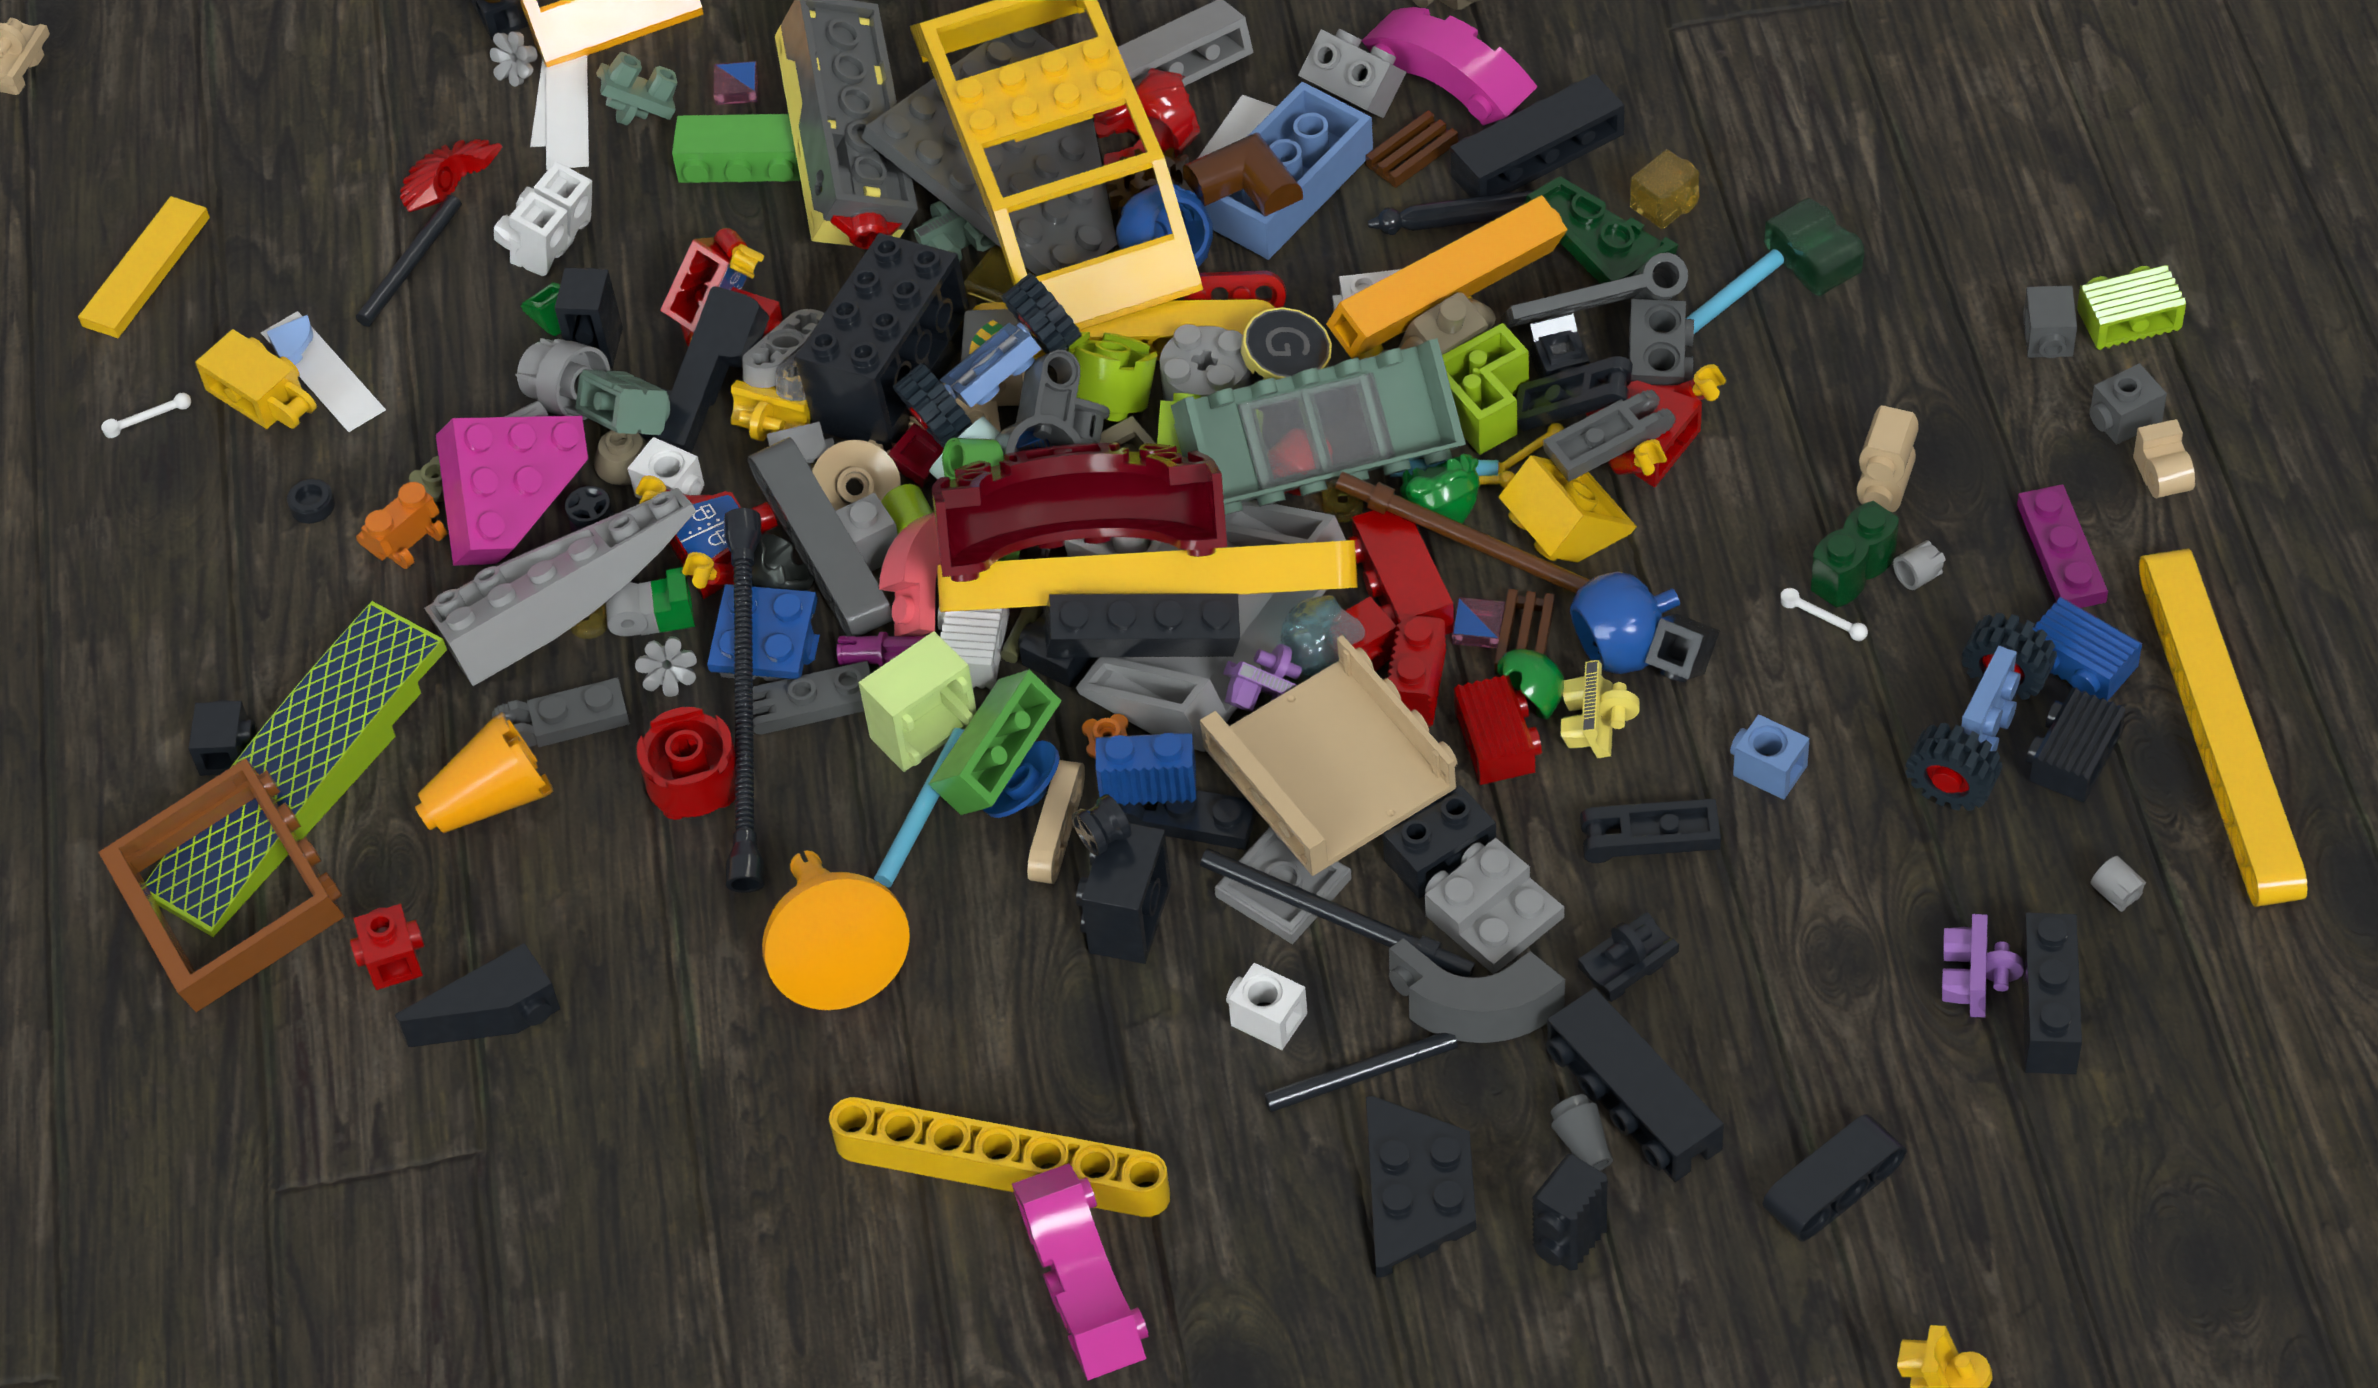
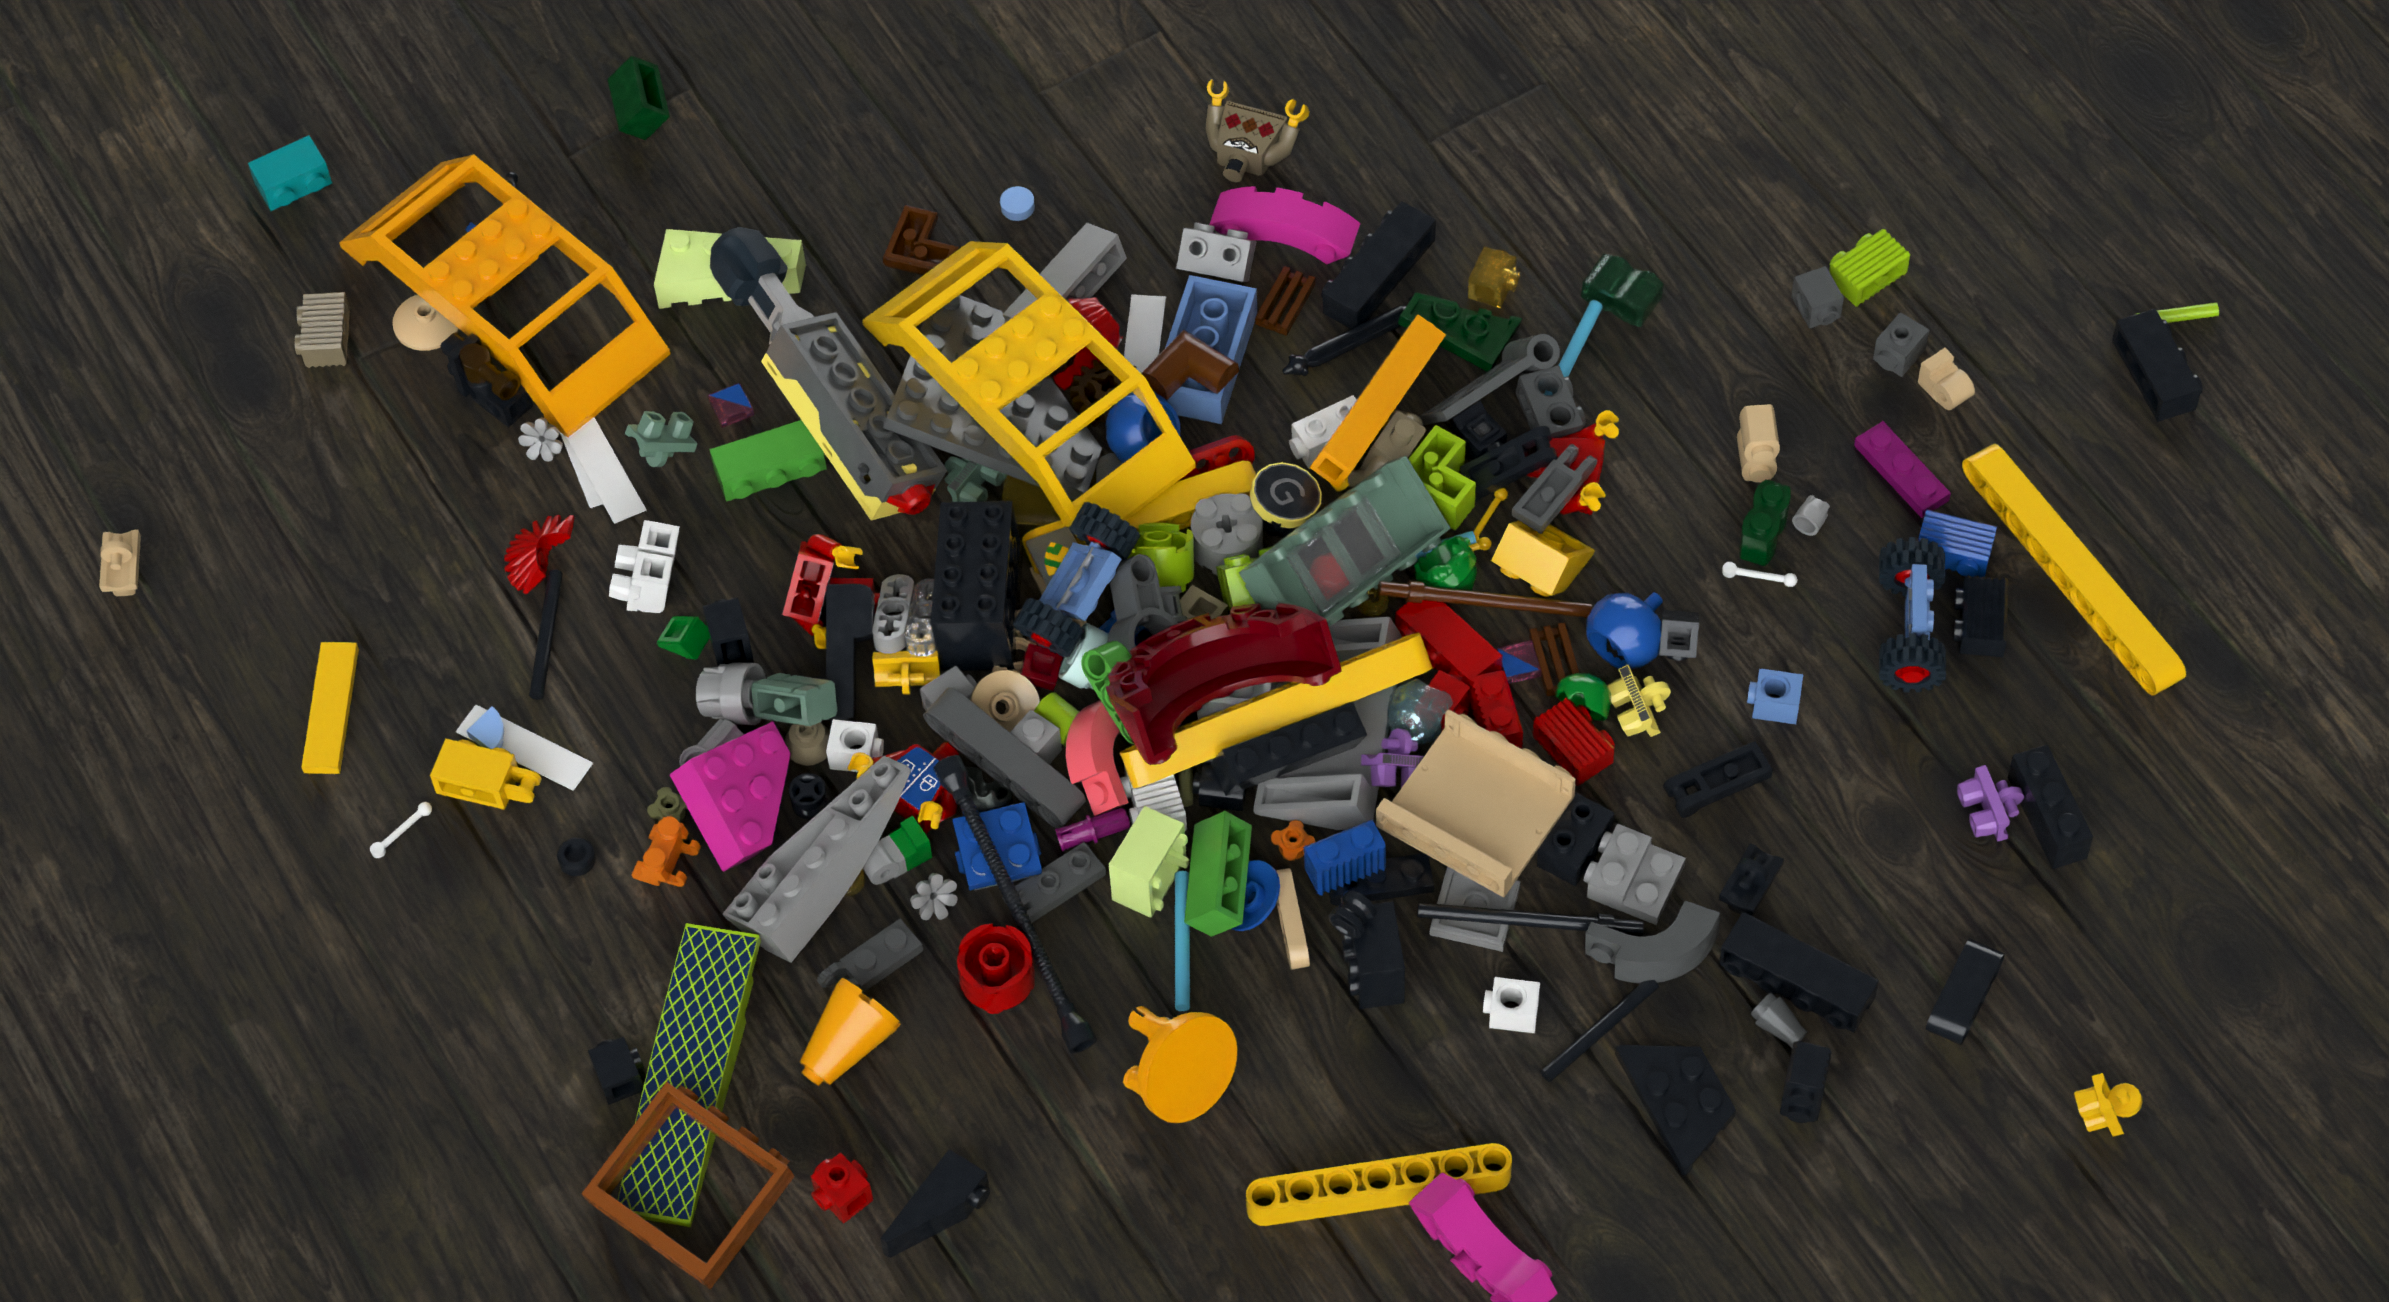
camera: 25 degrees left, 5 degrees up
light grey hose [2090,856,2146,911] -> none

